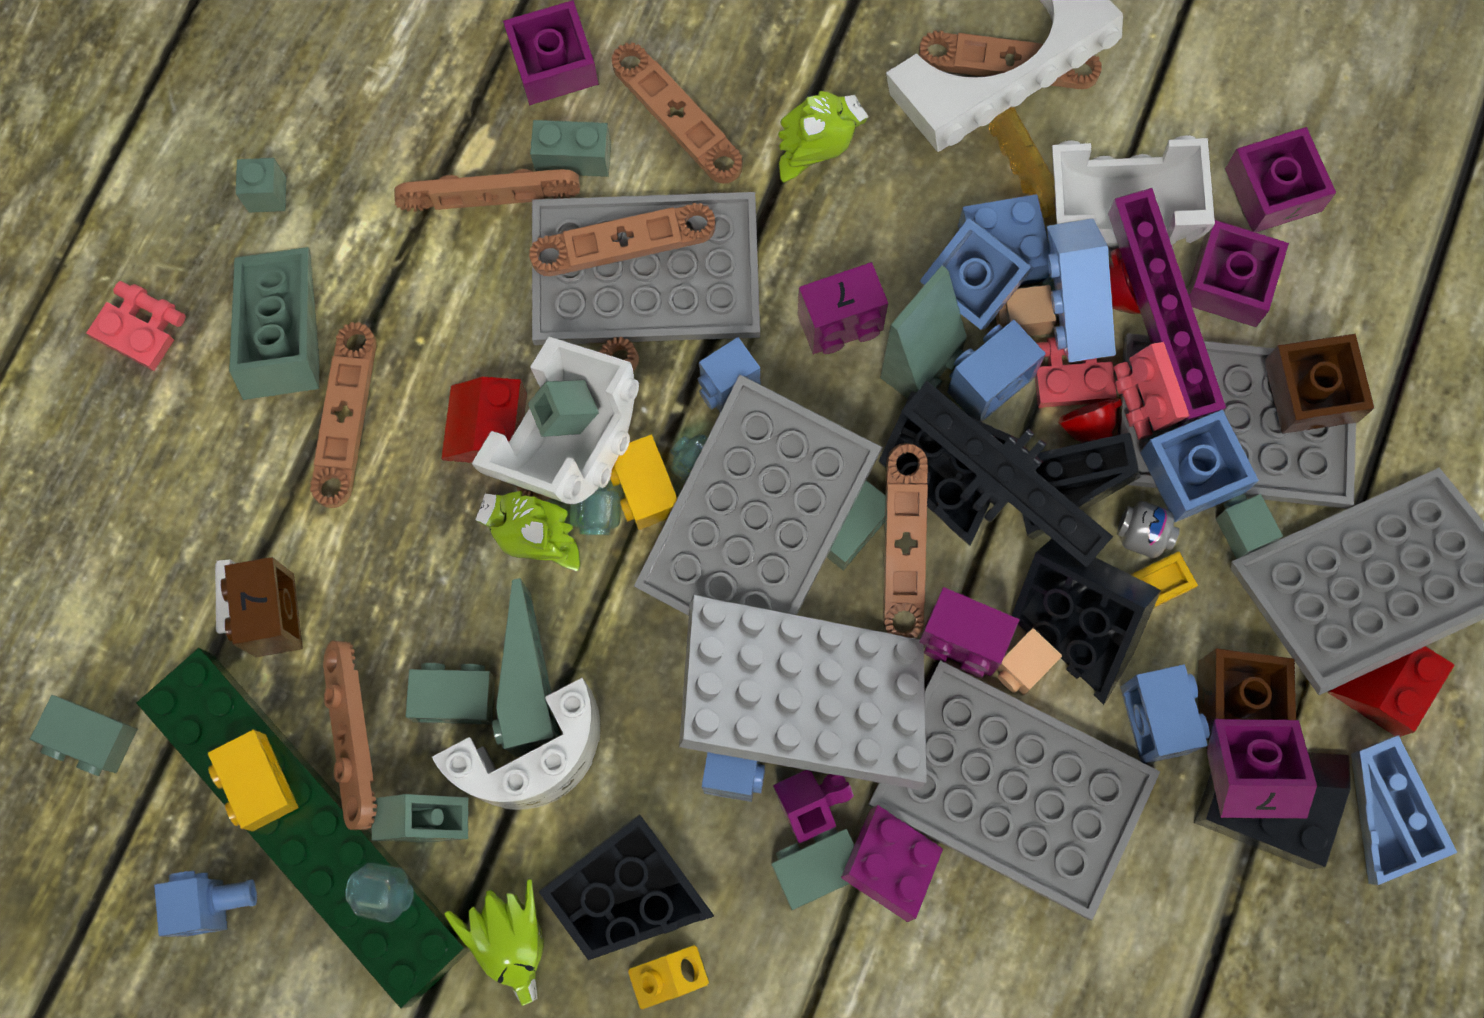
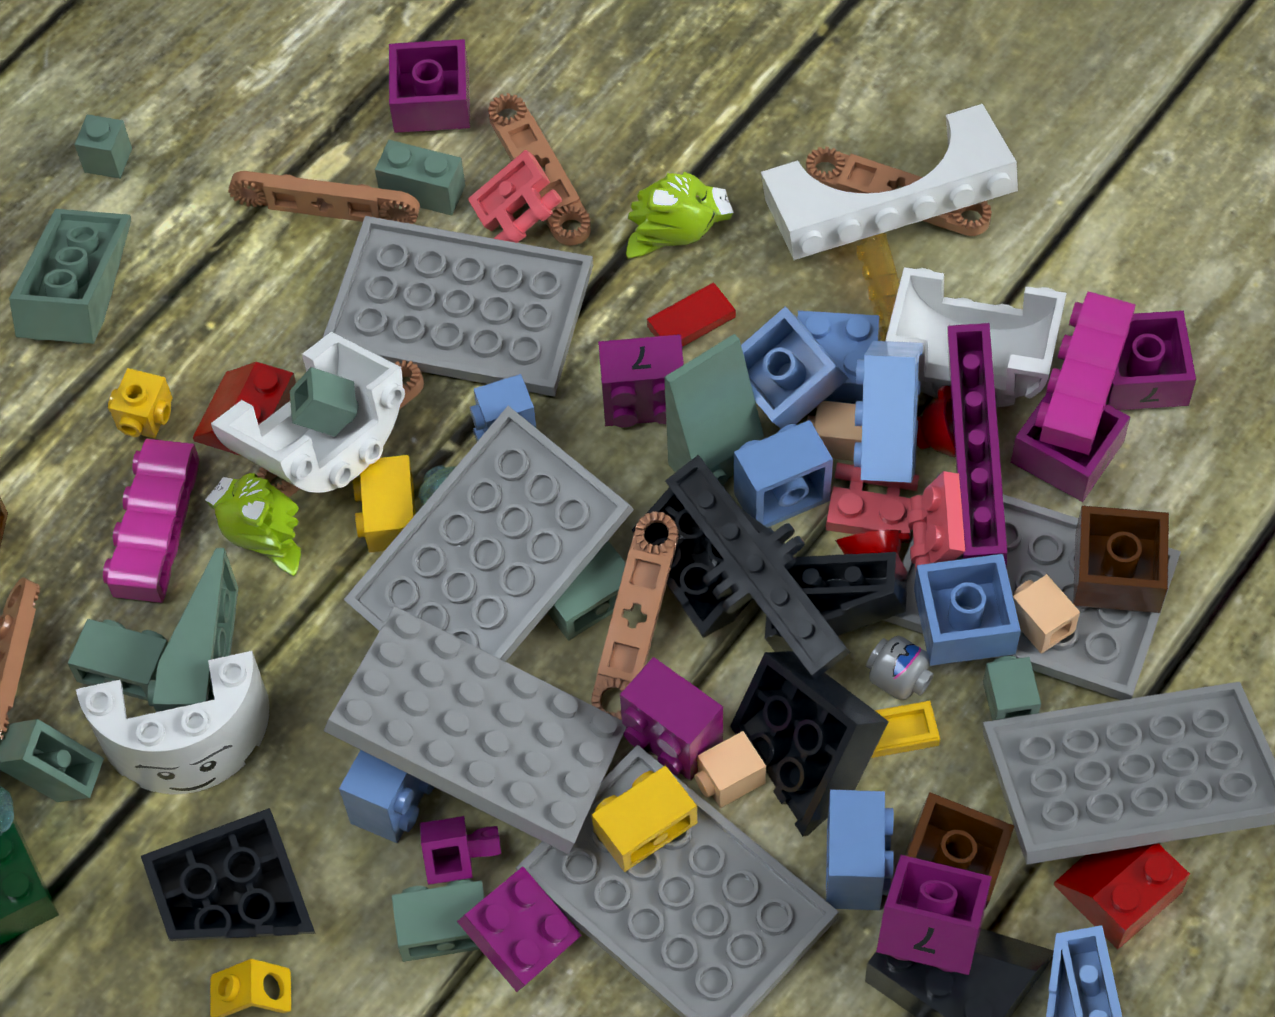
camera: 15 degrees right, 15 degrees down
nougat piece [310,322,377,508] -> none
lime piece [444,879,544,1006] -> none
nougat piece [529,203,716,276] -> none
clear light blue head [570,484,621,535] -> none
none -> dark pink brick [103,439,199,603]
none -> yellow brick [108,368,173,439]
none -> coral plate [468,150,562,243]
none -> yellow brick [592,765,698,872]
none -> red tile [647,282,736,347]
none -> light nougat brick [1012,574,1080,654]
none -> dark pink brick [1035,291,1136,455]

